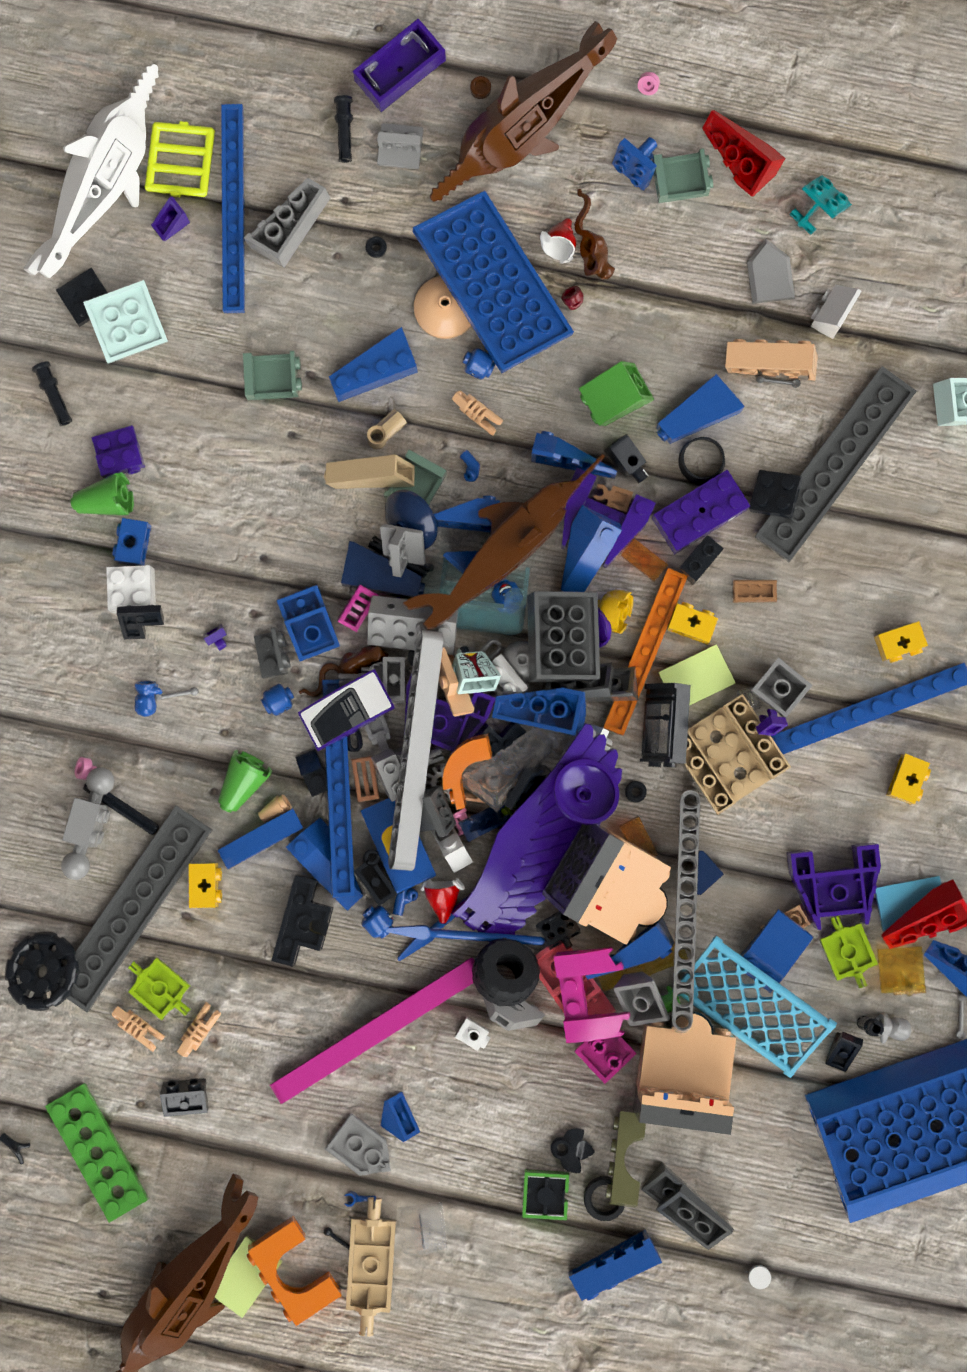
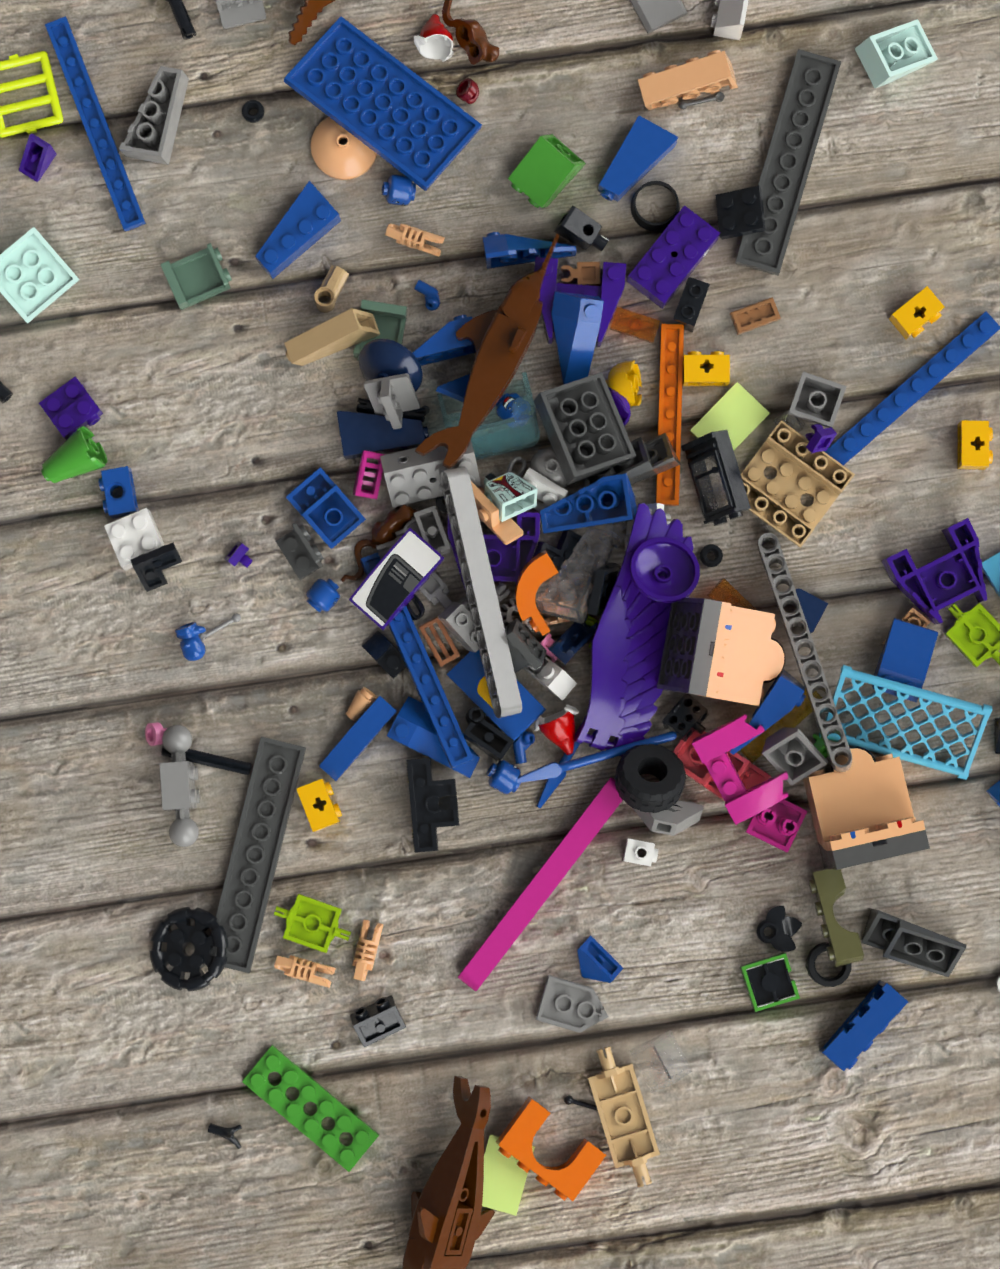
camera: 25 degrees left, 0 degrees up
bright green cone [218,750,272,813] -> none
blue hand [344,1191,376,1207] -> none

